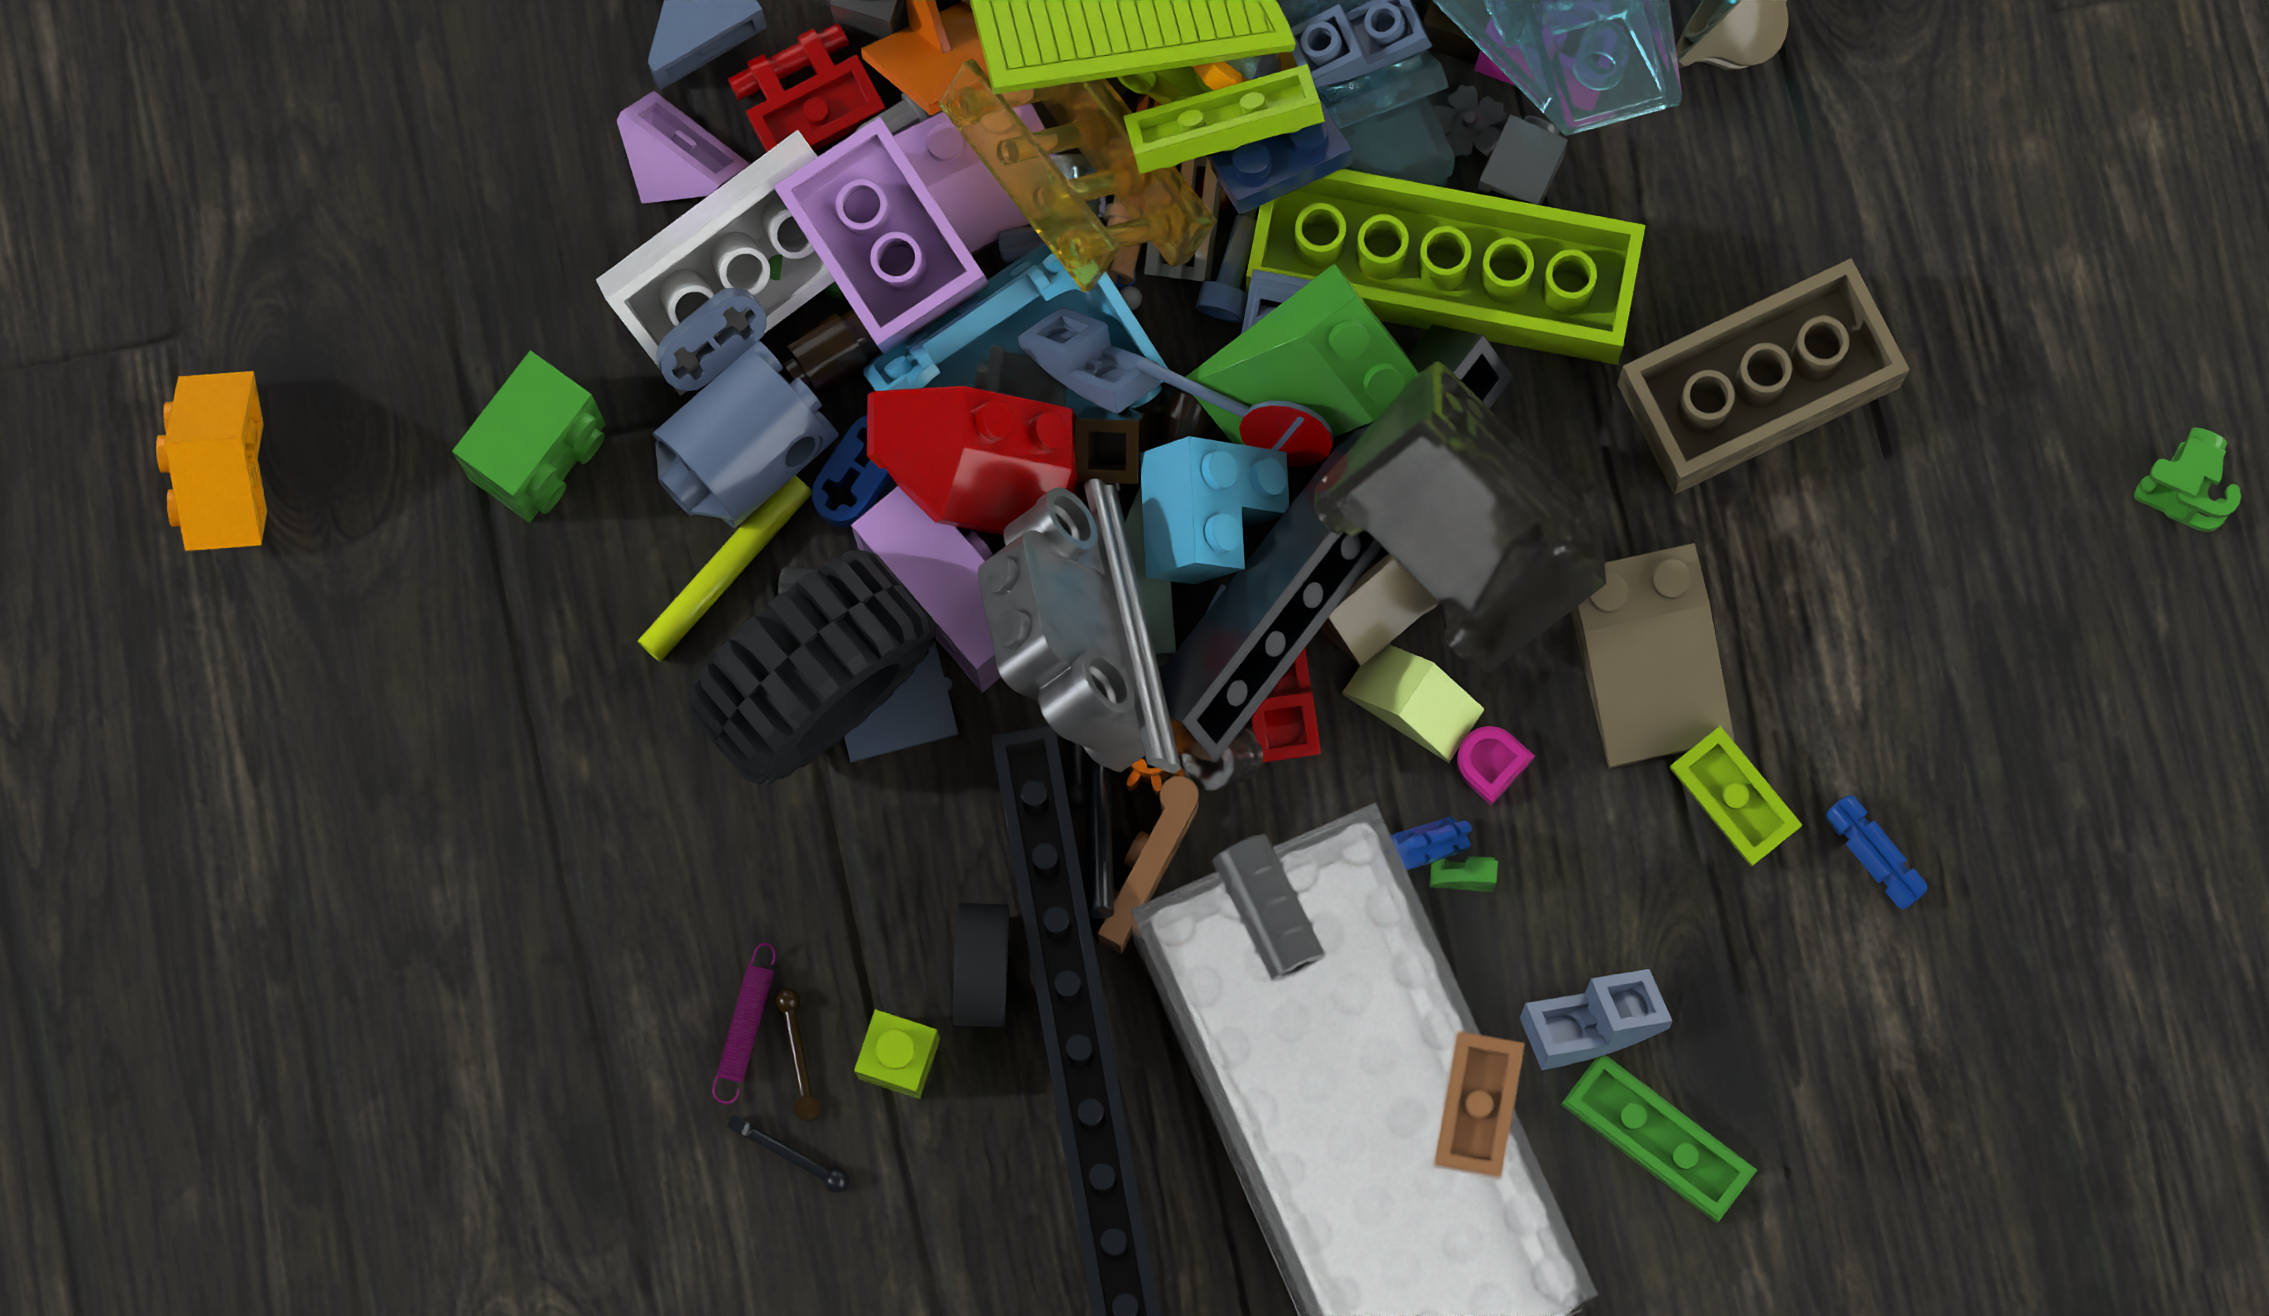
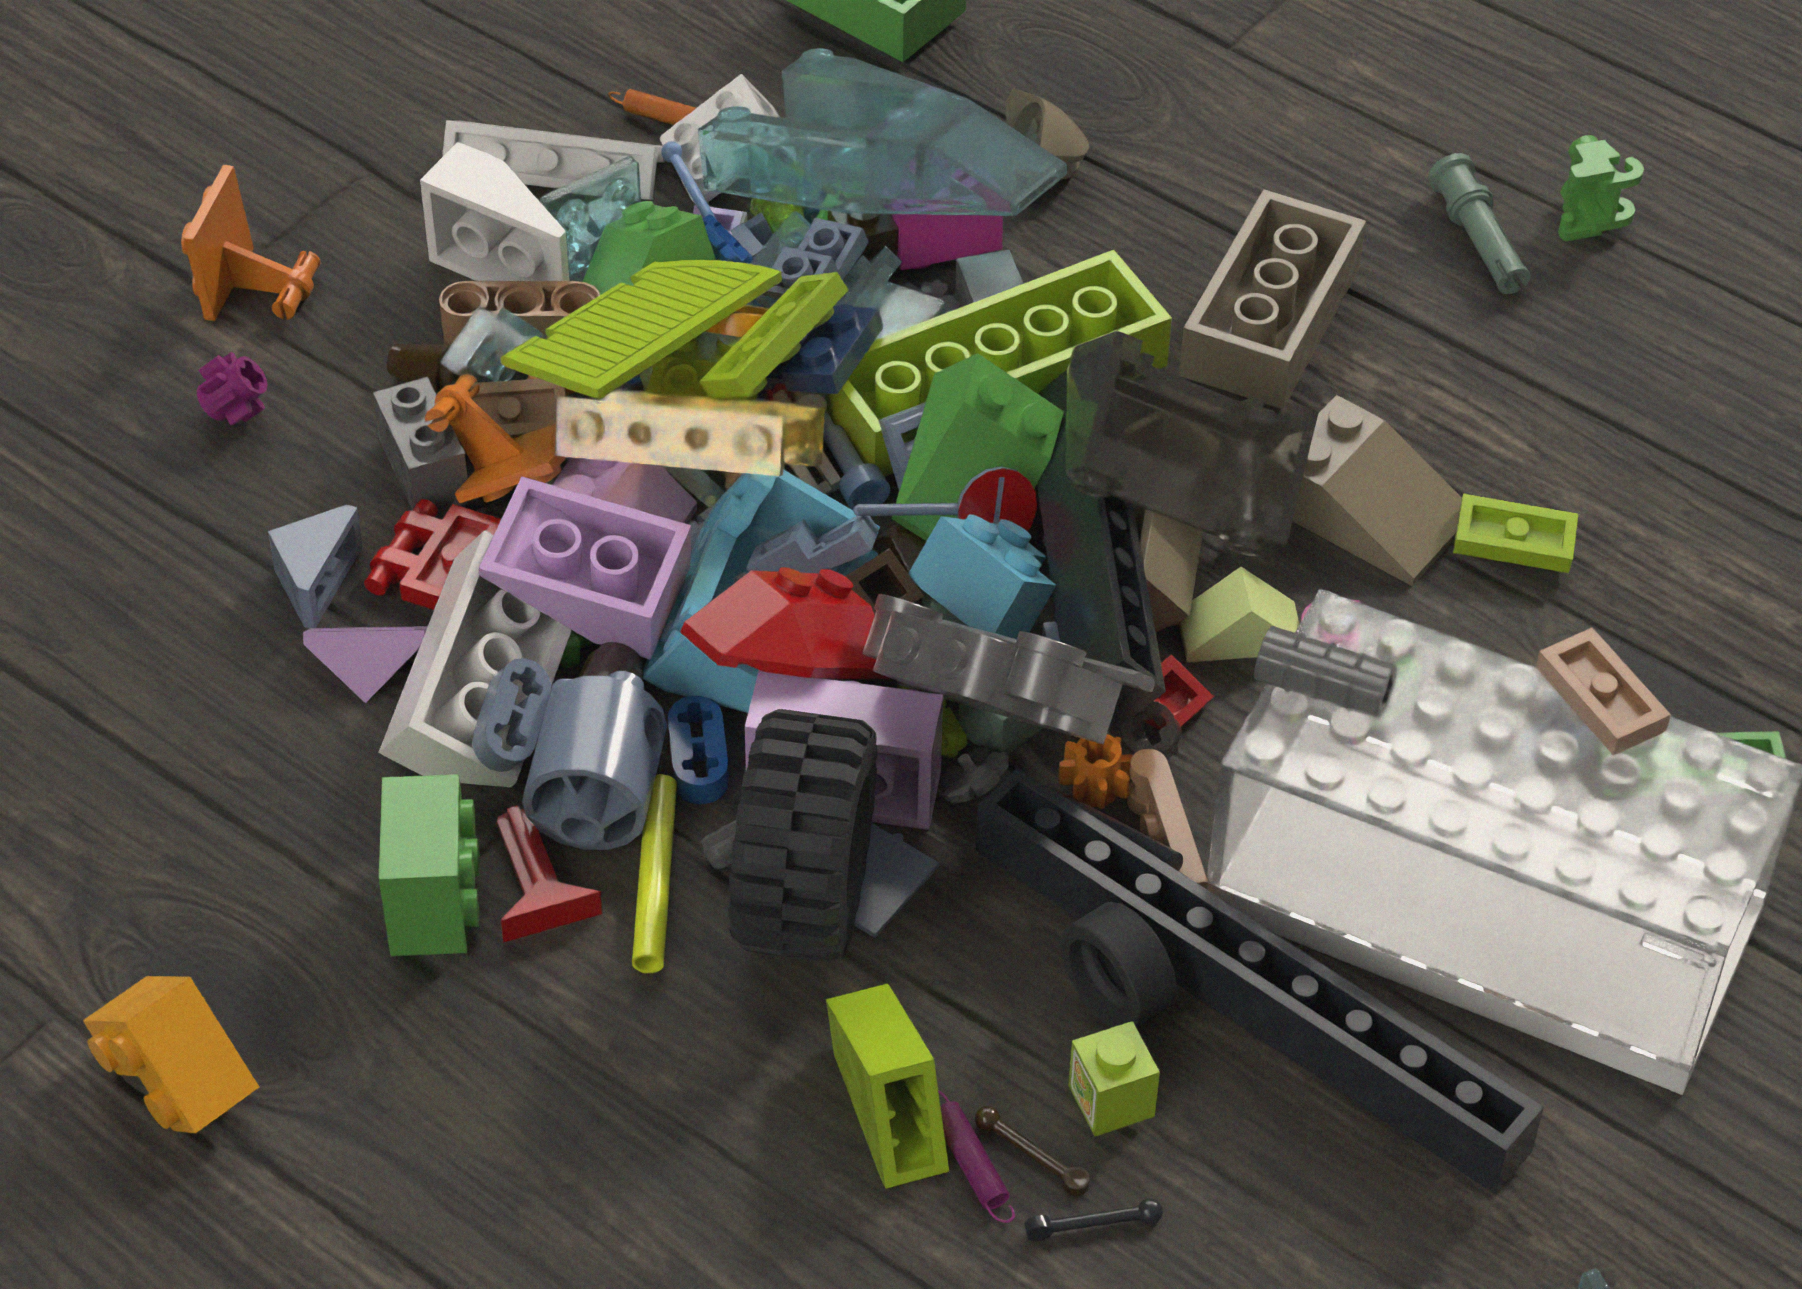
camera: 45 degrees left, 30 degrees down
blue axle [1825,795,1928,909] -> none
none -> red piece [496,805,603,943]
none -> lime slope [826,984,949,1189]
none -> sand green pin [1428,153,1530,294]

